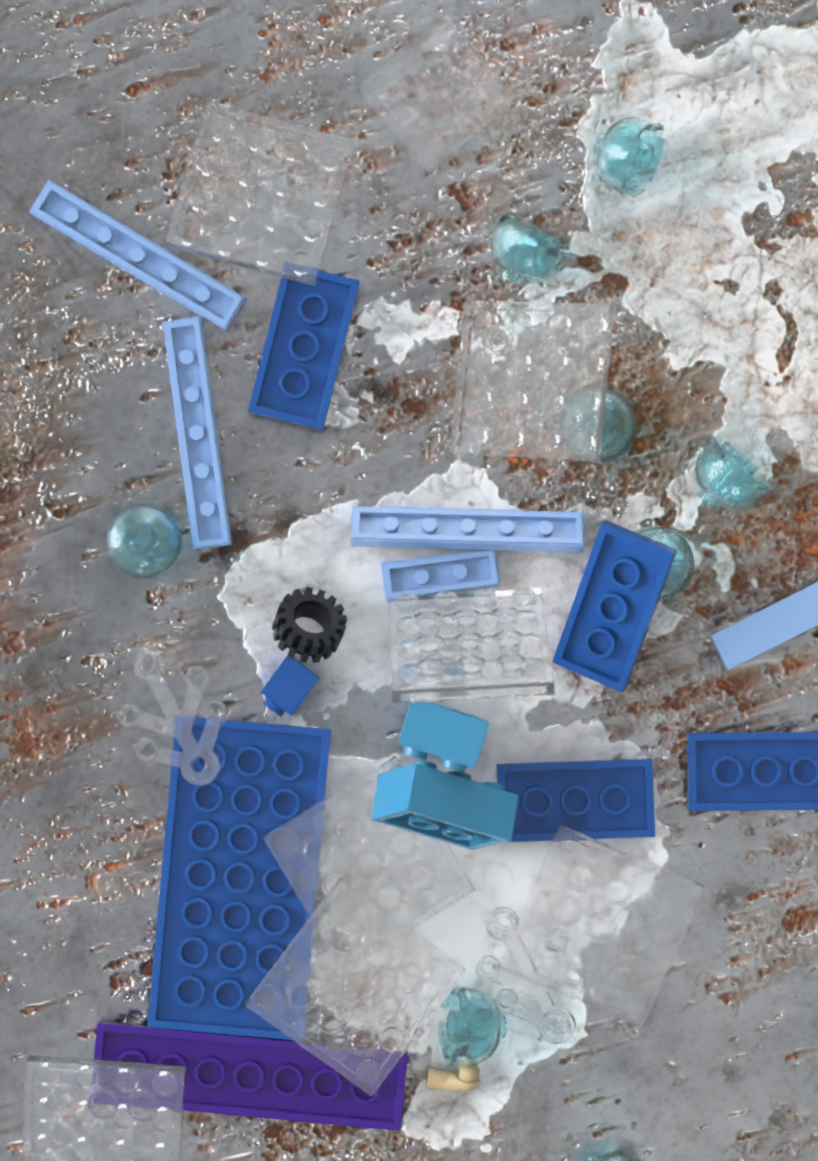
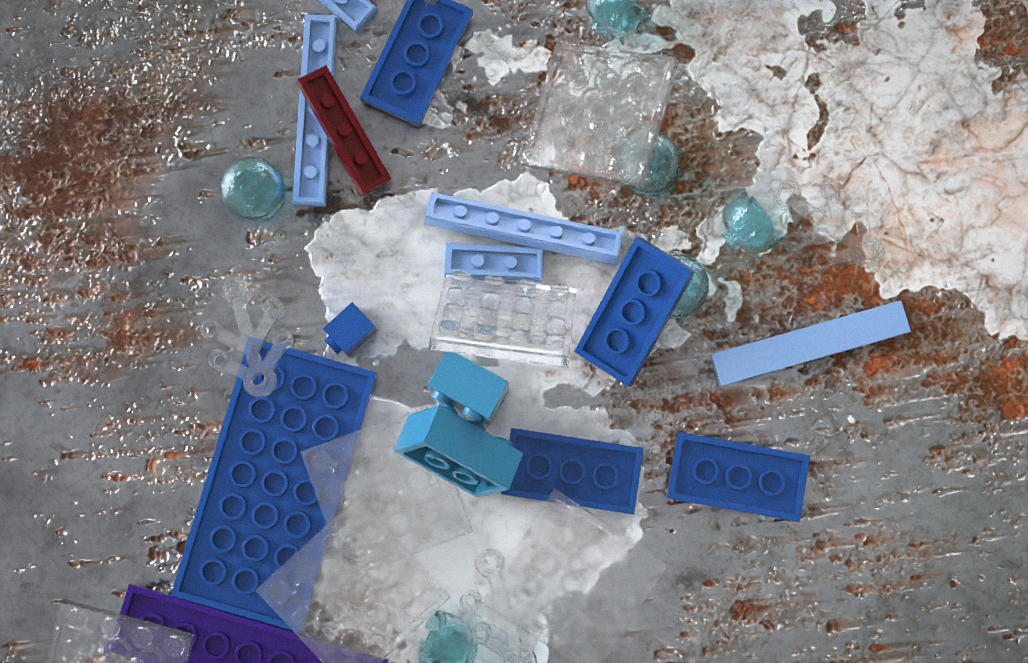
camera: 15 degrees right, 5 degrees down
black tyre [272,587,347,663] -> none
none -> dark red plate [296,65,391,196]

